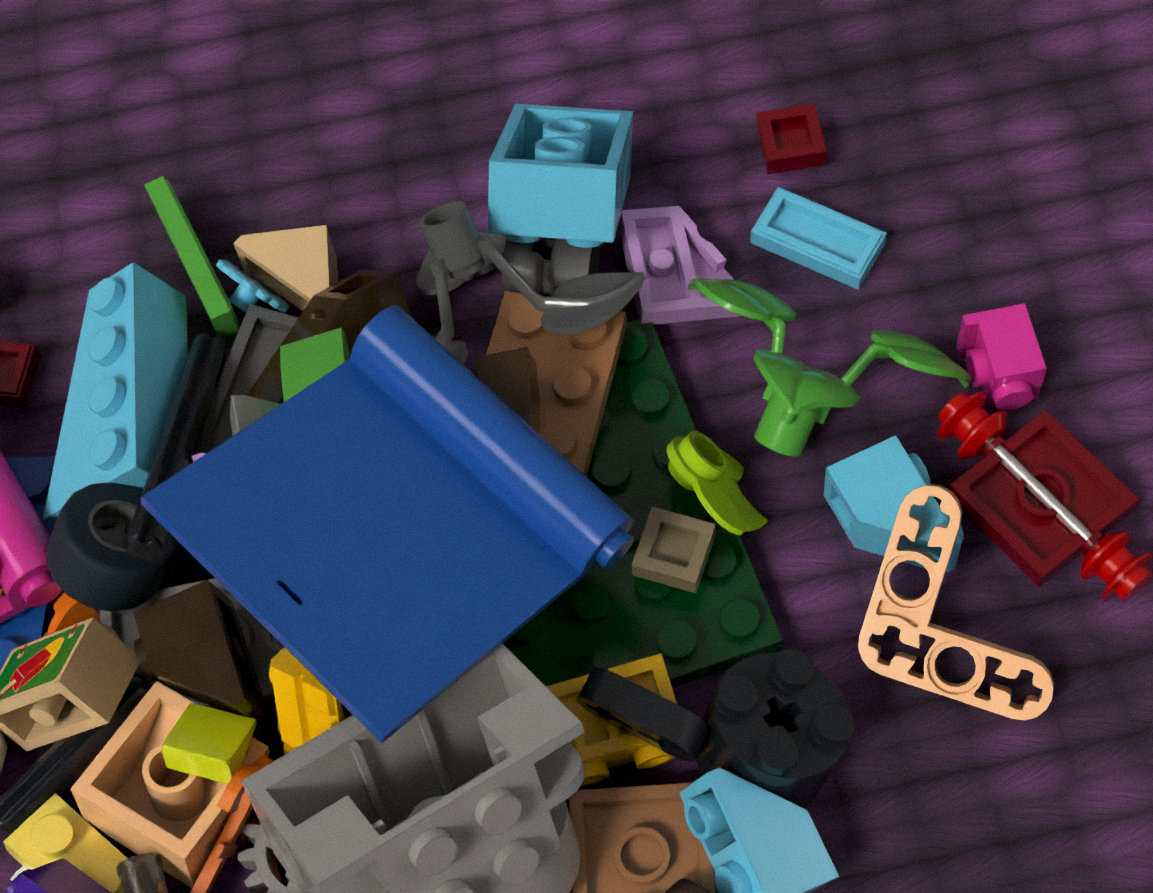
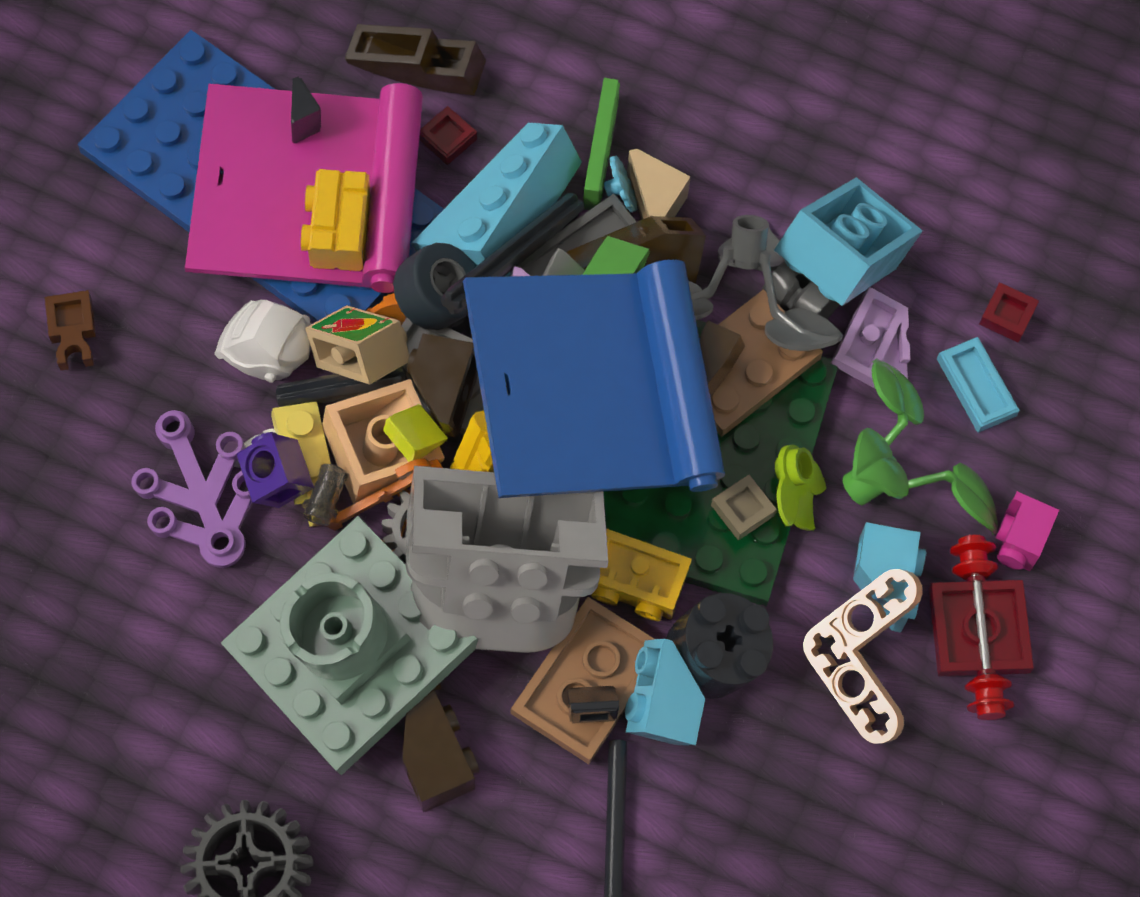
camera: 25 degrees right, 5 degrees up
black beam [576,667,711,762] -> none

